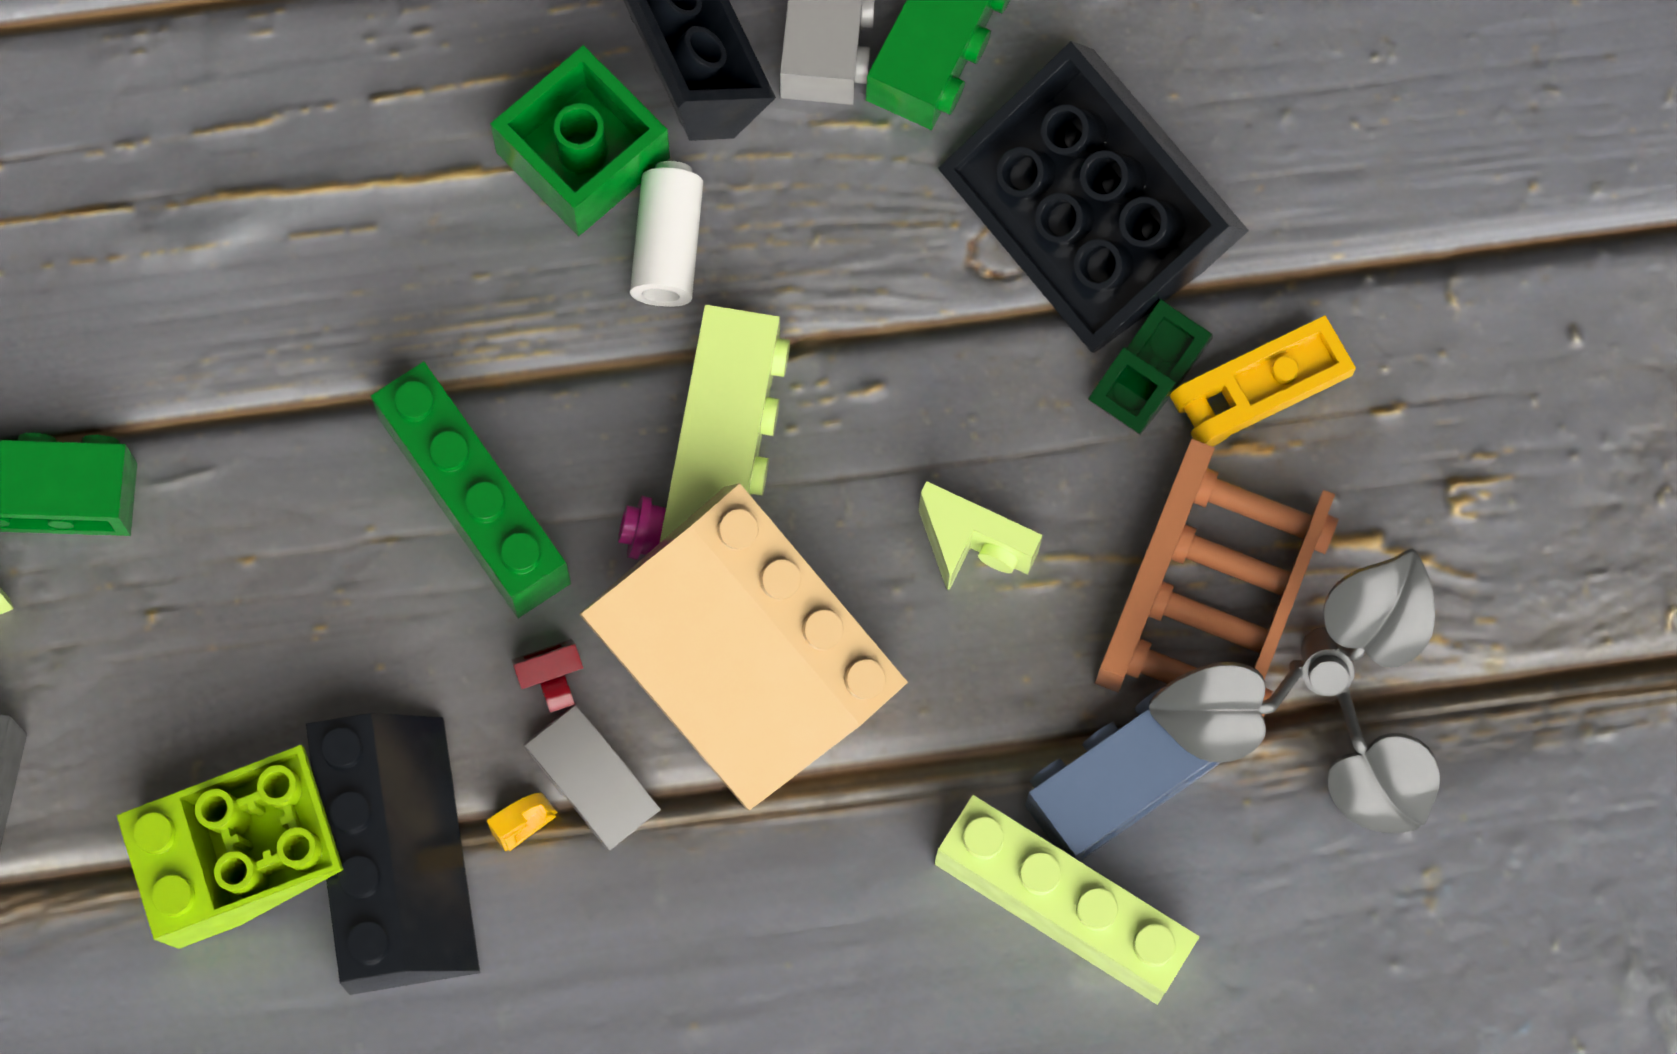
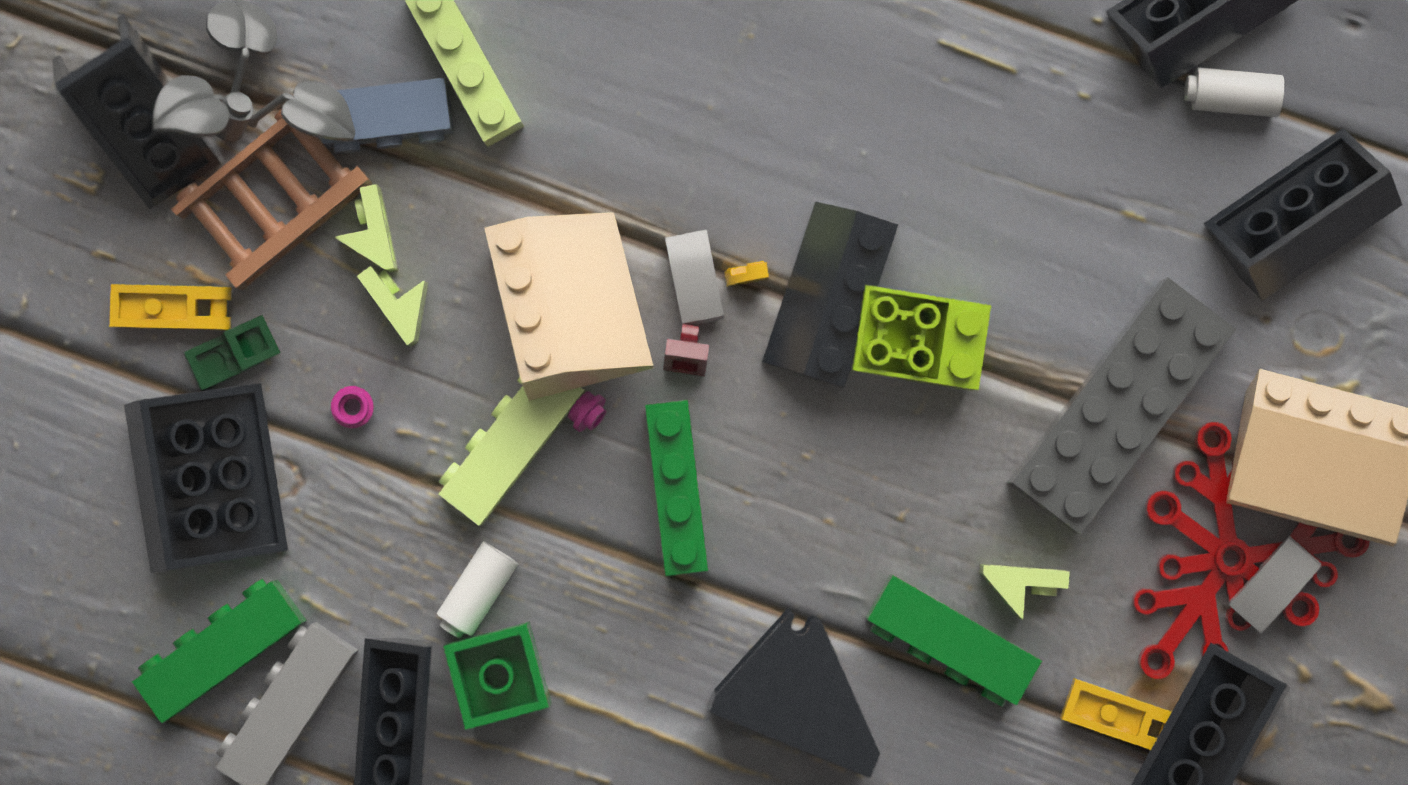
camera: 145 degrees left, 15 degrees up
none -> black ladder [52,14,221,209]
none -> dark pink plate [331,386,374,428]
none -> yellowish green slope [335,184,398,272]
none -> black ladder [708,608,880,778]

